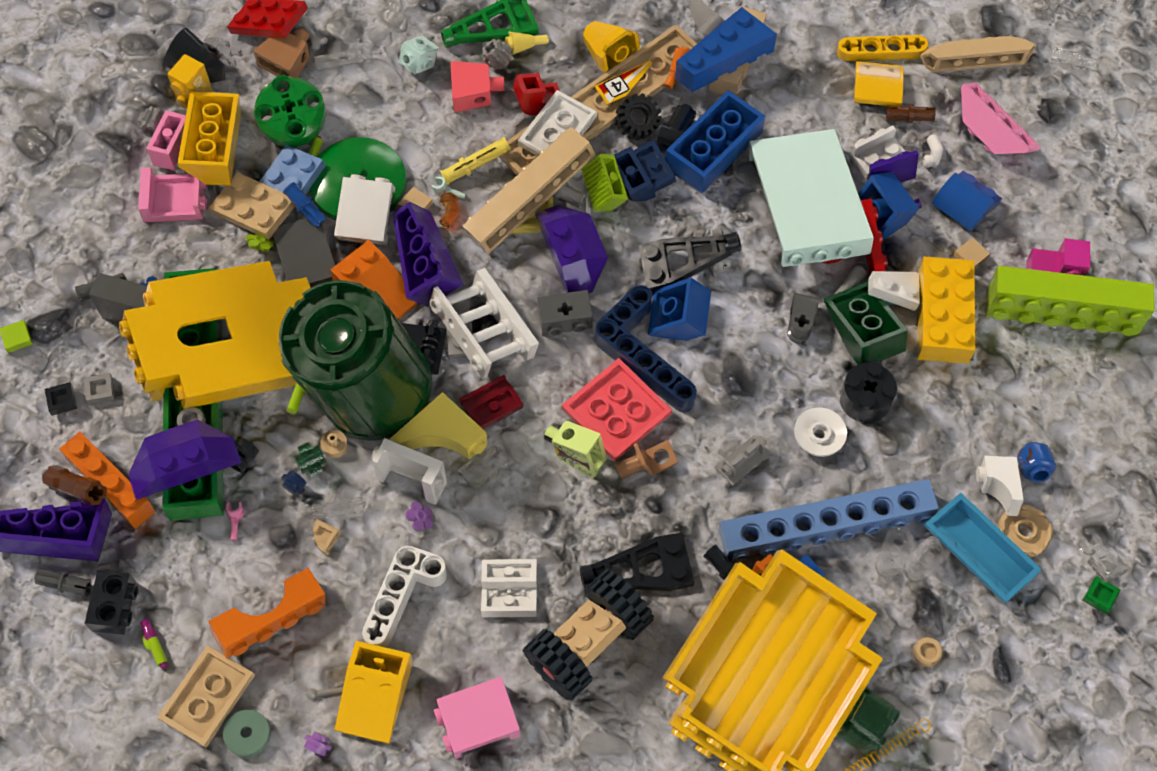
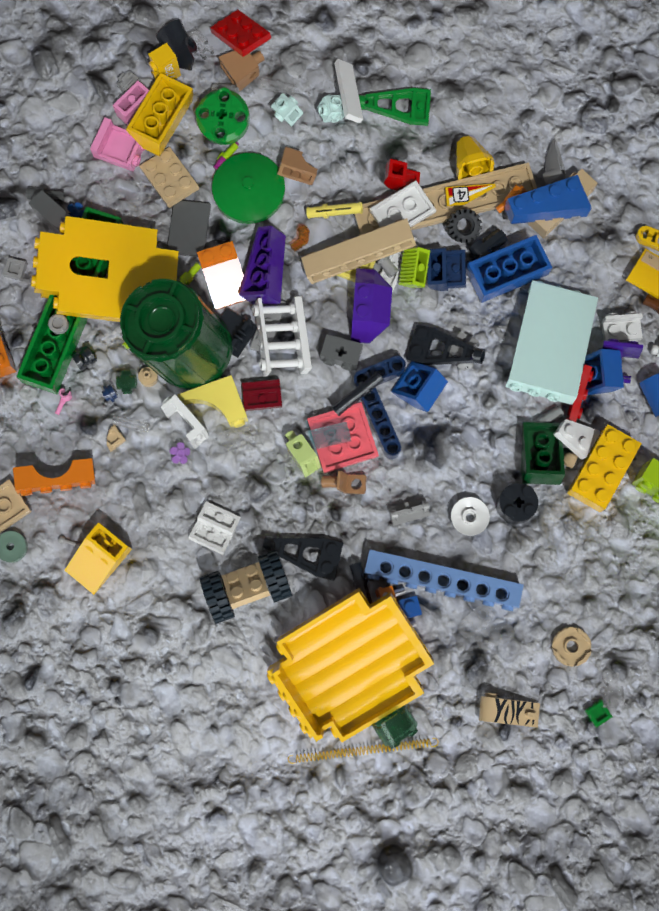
camera: 25 degrees right, 15 degrees up
dark purple wedge [128,420,242,500] -> none
lime plant [245,234,274,252] -> none
medium blue plate [260,145,326,195] -> none
blue axle [283,182,326,227] -> none
light grey piece [292,15,328,51] -> none
medium lavender plate [304,731,332,756] -> none
white panel [334,175,396,246] -> none
white beam [362,546,447,648] -> none
tan tile [398,187,433,210] -> none
light aqua hand [431,177,466,200] -> none
bright pink panel [434,677,521,759] -> none
coral torso [451,61,505,112] -> none
light grey gear [482,39,512,70] -> none
light yellow cone [505,32,549,55] -> none
dark grey piece [787,293,819,343] -> none
tan tile [913,637,942,667] -> none
dark azure slope [924,493,1042,604] -> none
tan tile [953,237,990,269] -> none
white arch [976,456,1024,516] -> none
blue head [1017,442,1056,483] -> none
none -> light aqua brick [271,93,303,127]
none -> medium nougat arch [277,147,318,185]
none -> clear light blue plate [309,422,351,450]
none -> black pin [332,371,384,416]
none -> white tile [334,59,363,123]
none -> tan door [479,693,540,728]
none -> tan hinge [564,452,578,469]

